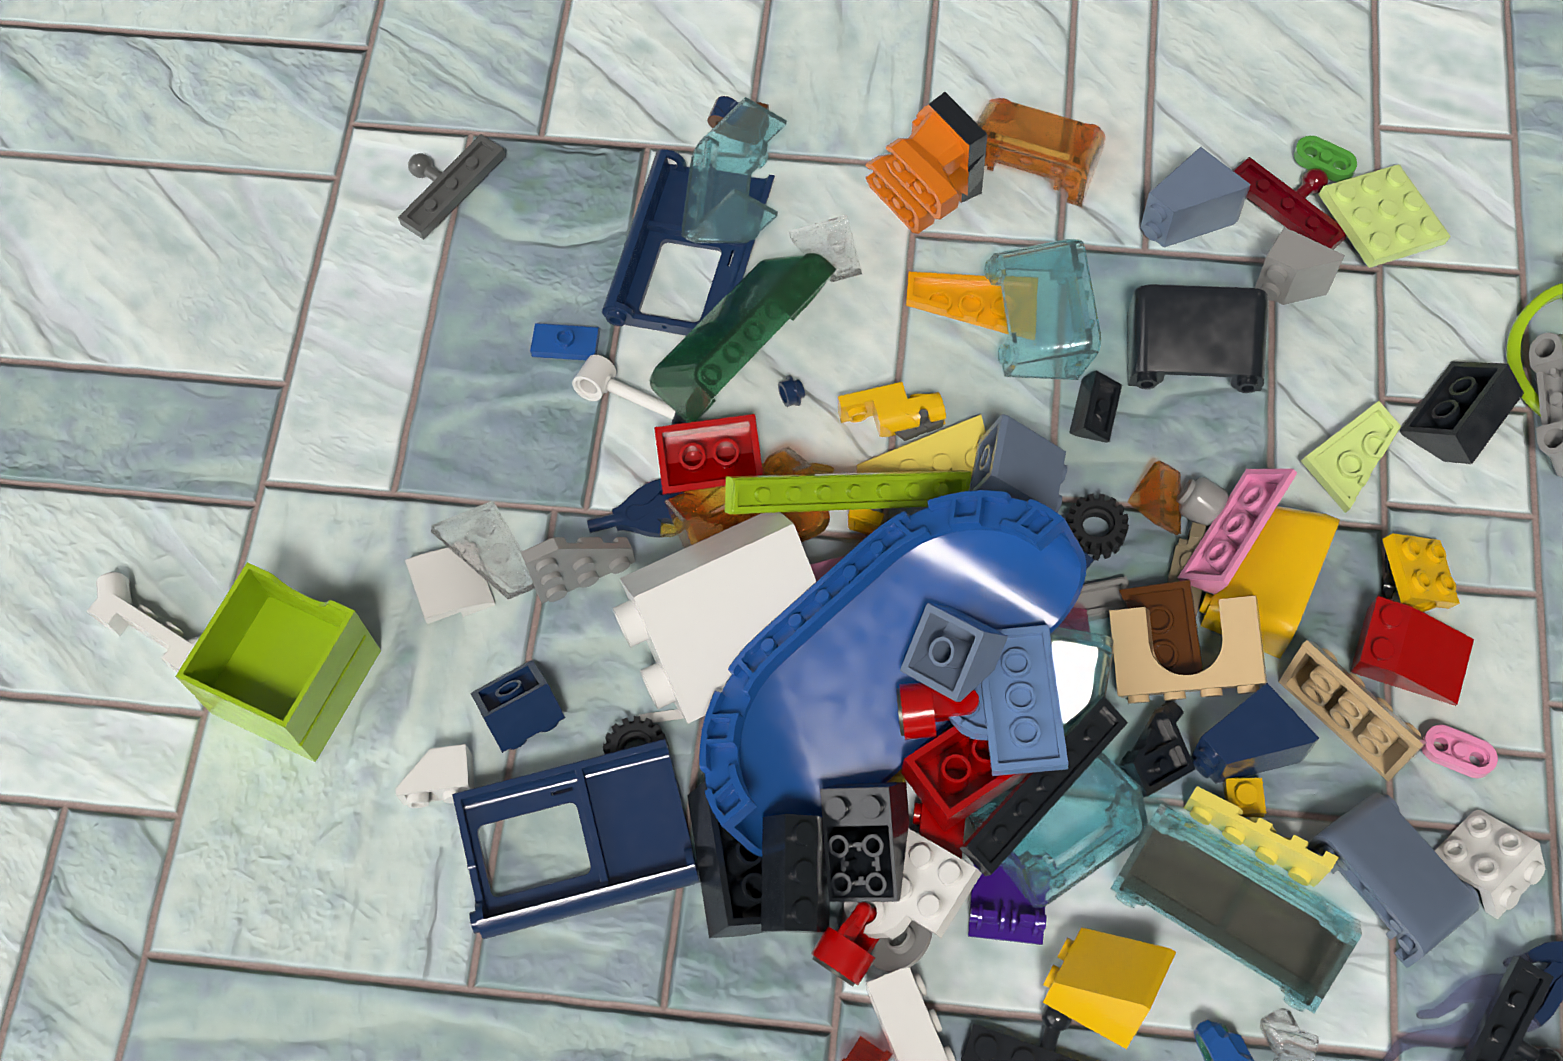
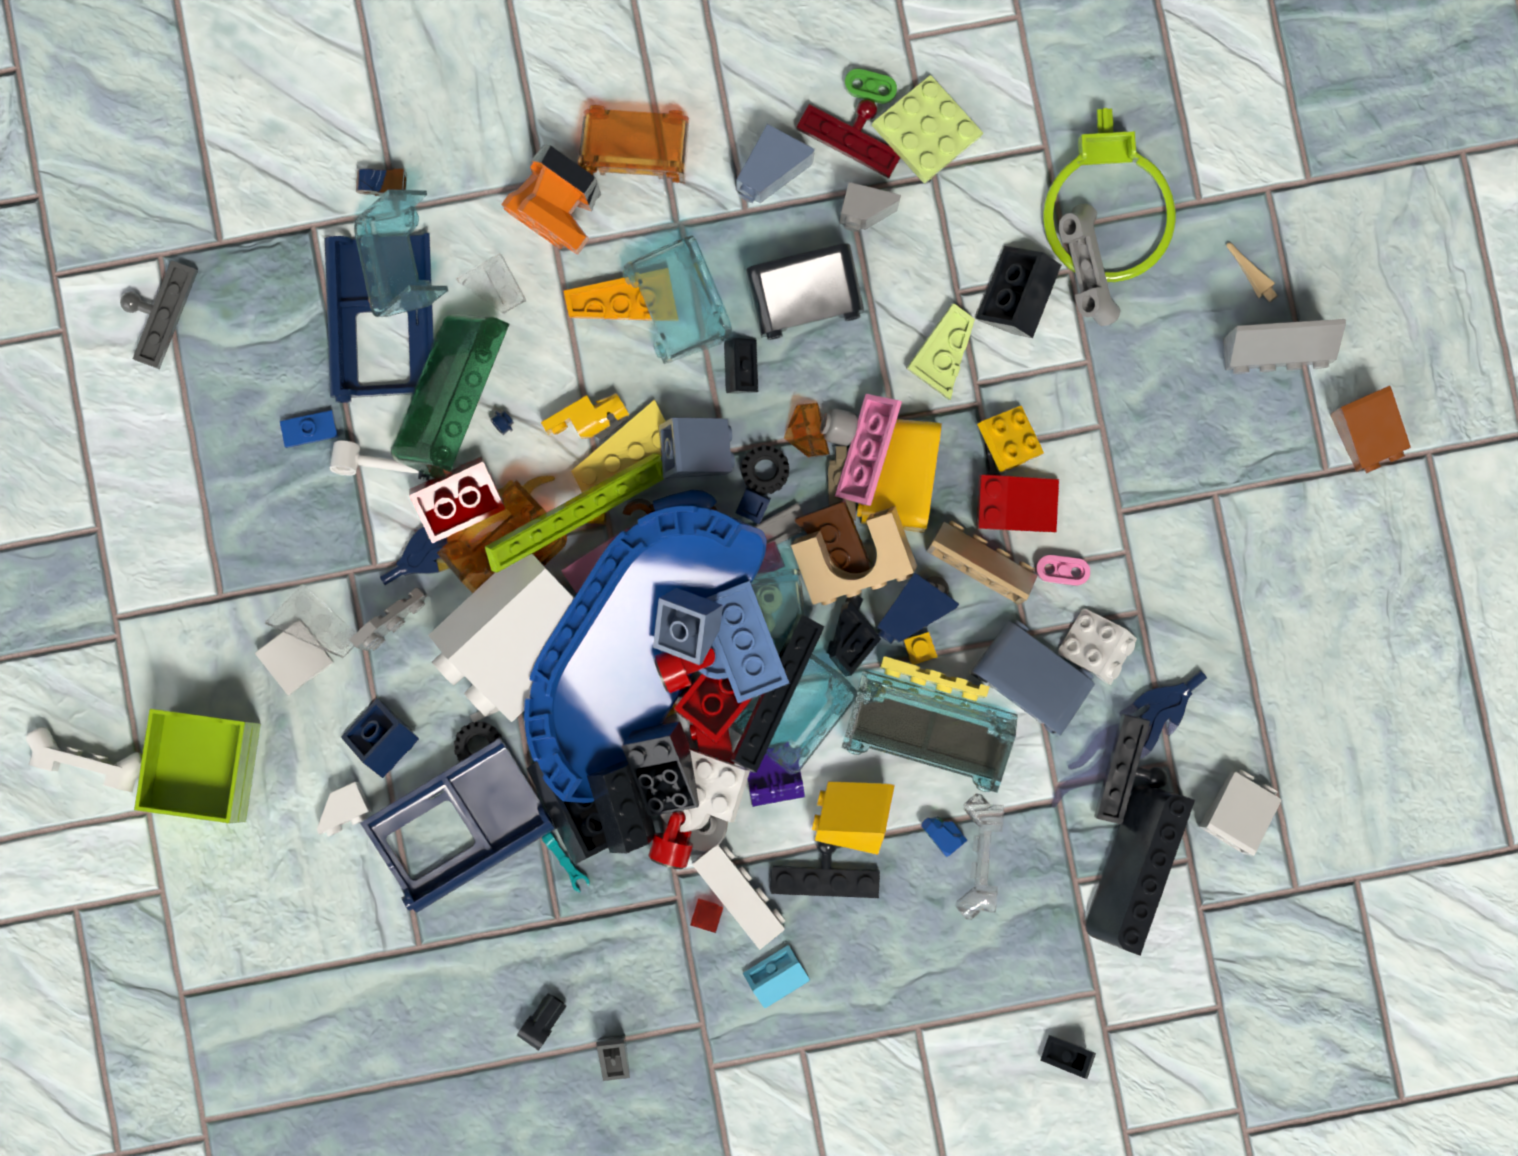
camera: 20 degrees left, 20 degrees up
none -> teal piece [542,832,590,893]

